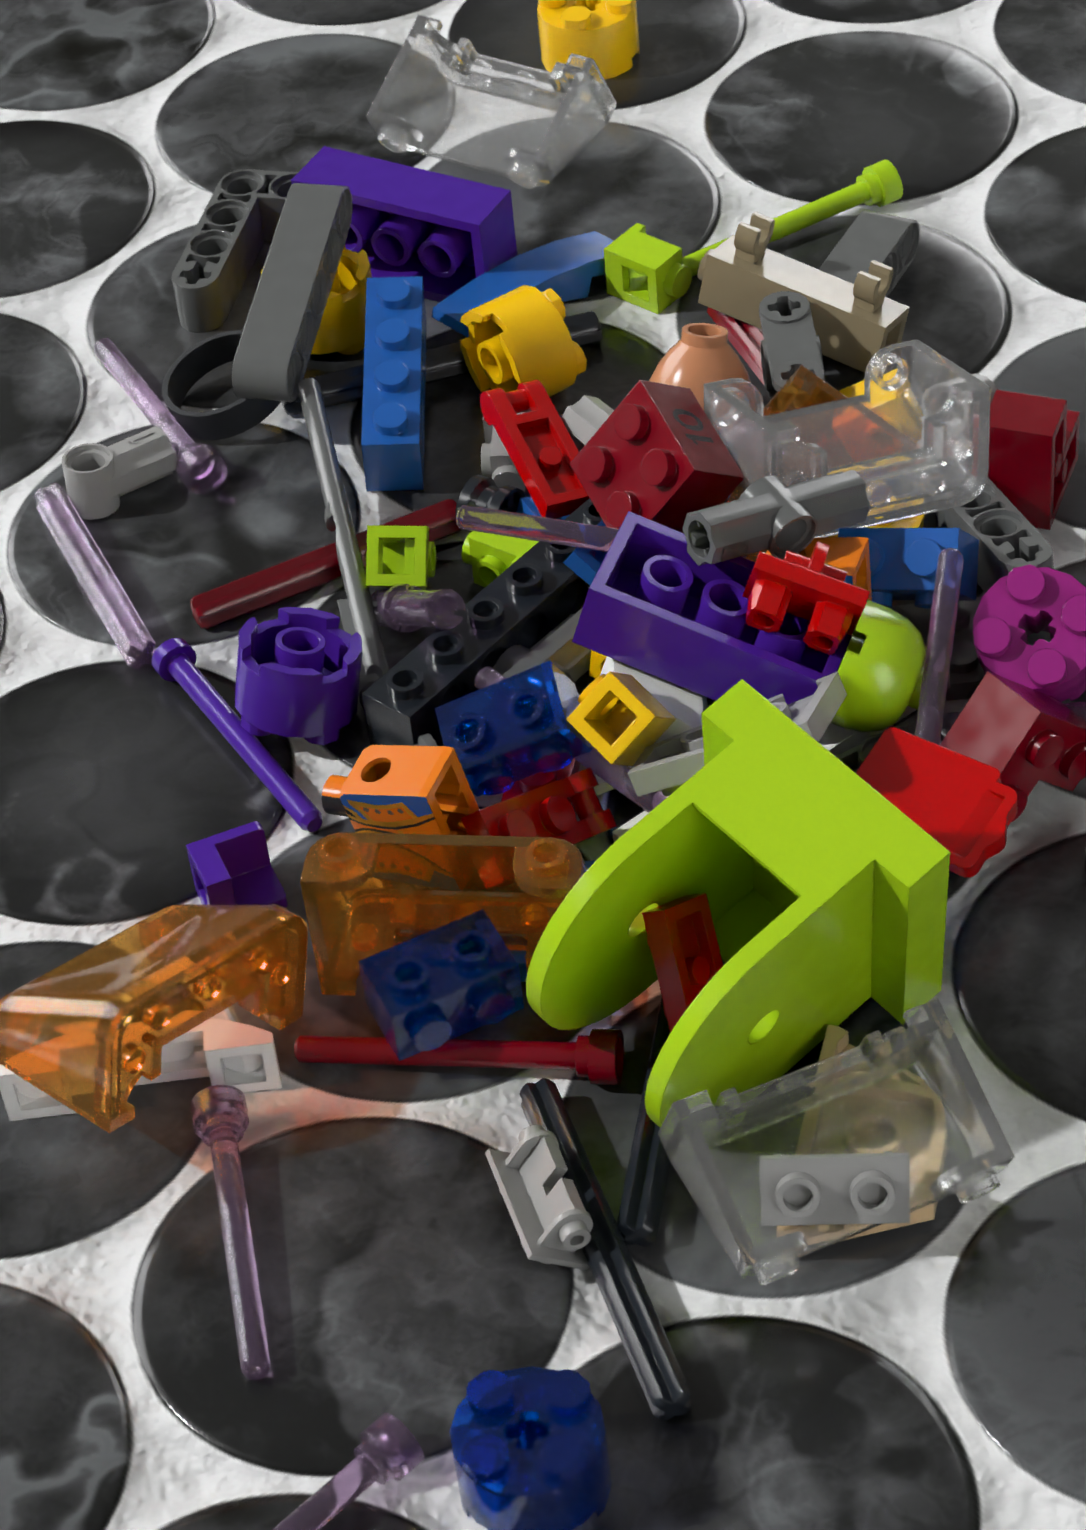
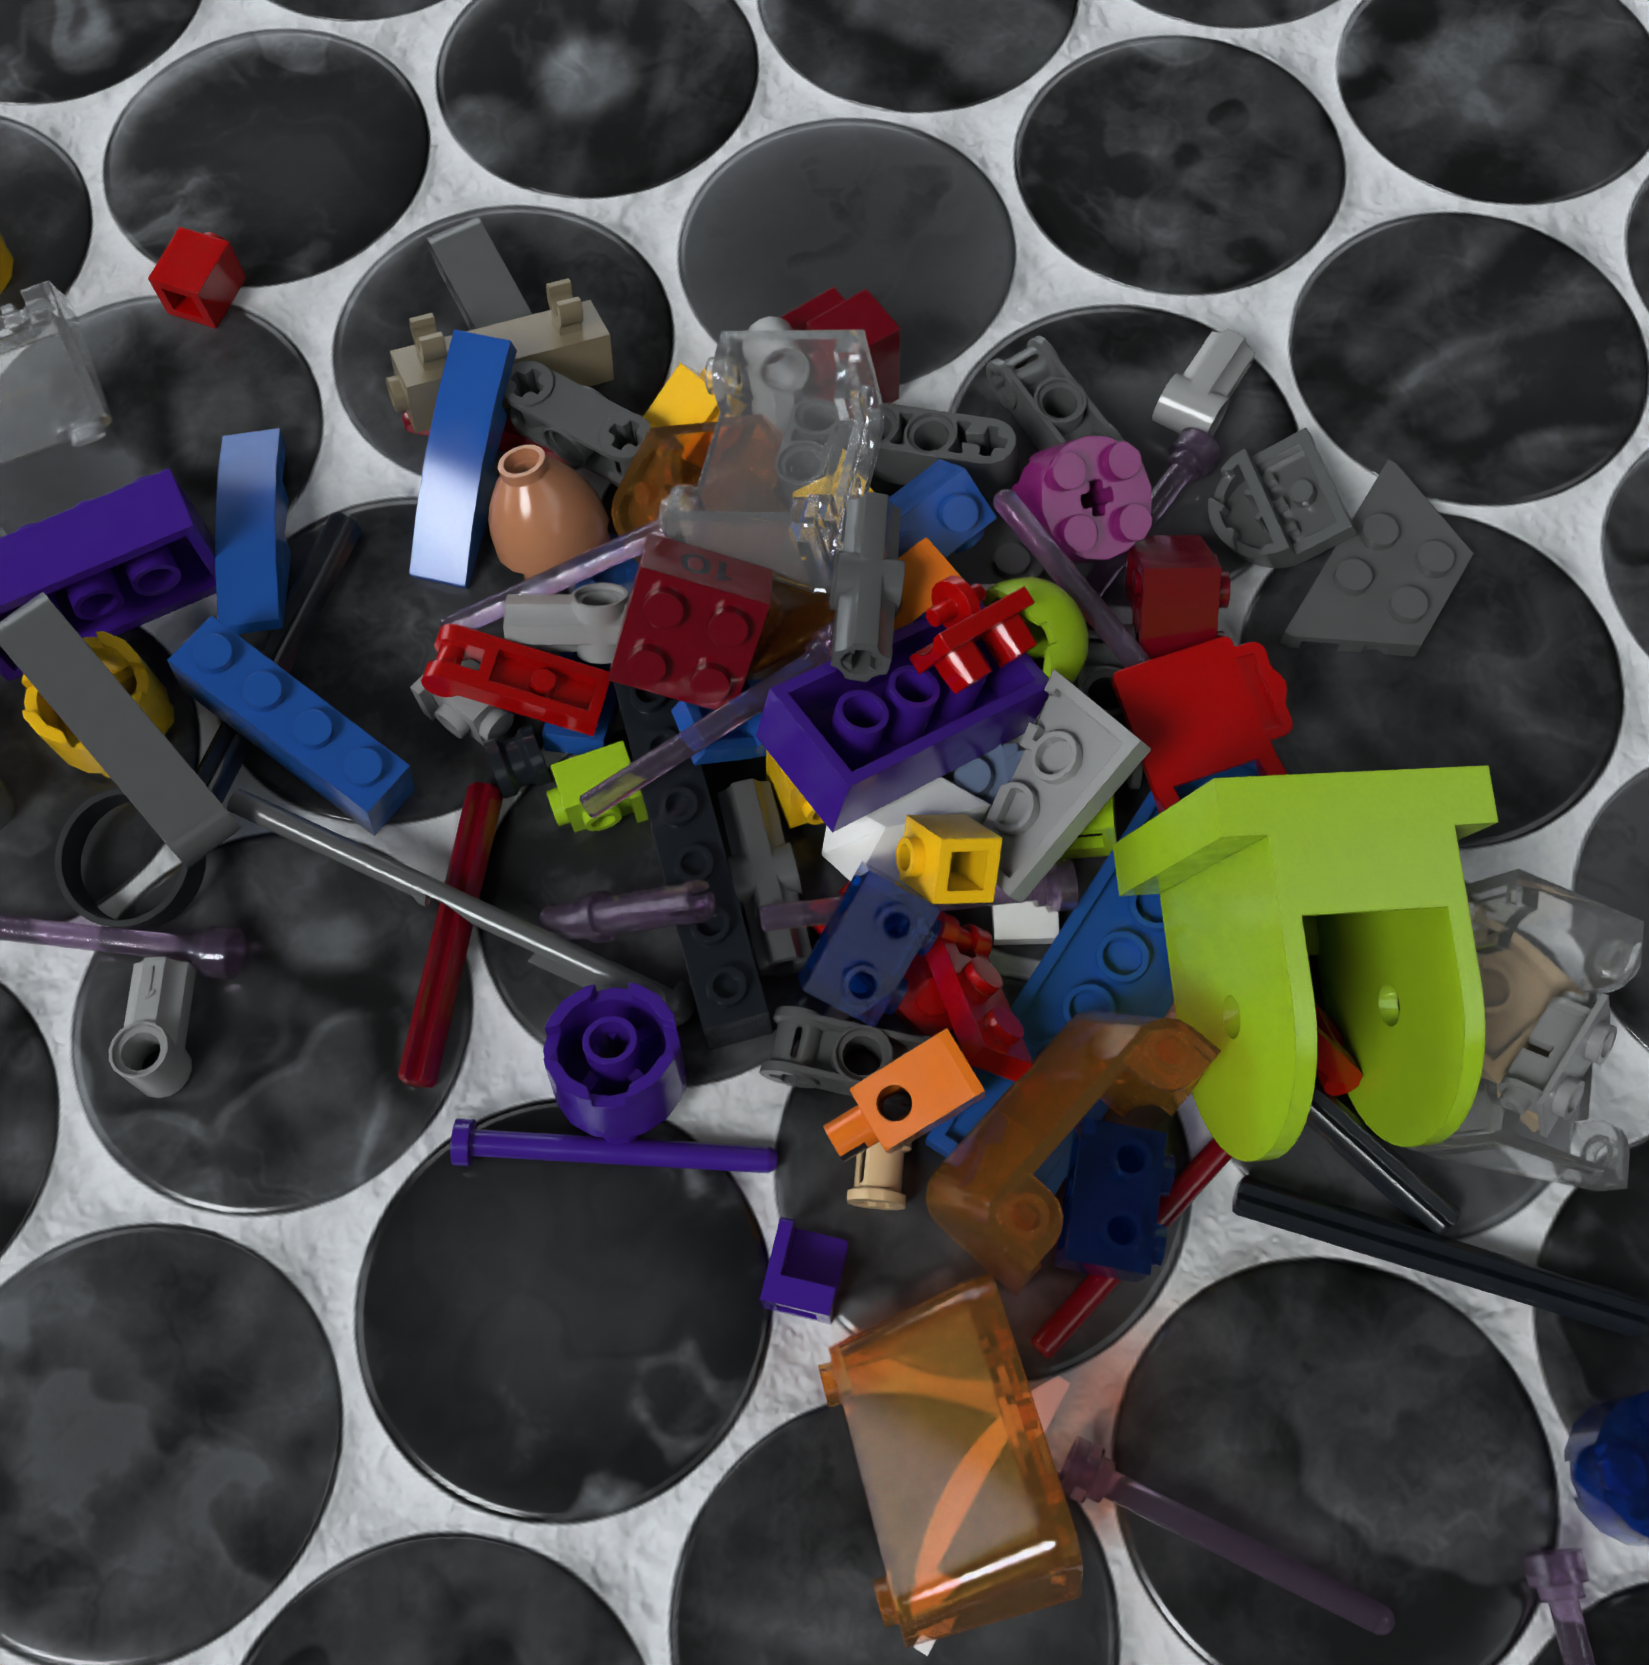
camera: 55 degrees left, 25 degrees up
clear purple axle [34,483,155,669] -> none
lime brick [366,525,436,591] -> none
yellow brick [460,285,587,397] -> none
light grey hinge [485,1125,593,1270] -> none
lime brick [604,223,692,315] -> none
lime piece [683,159,903,277] -> none
none -> red brick [148,226,247,329]
none -> blue slope [409,329,517,589]

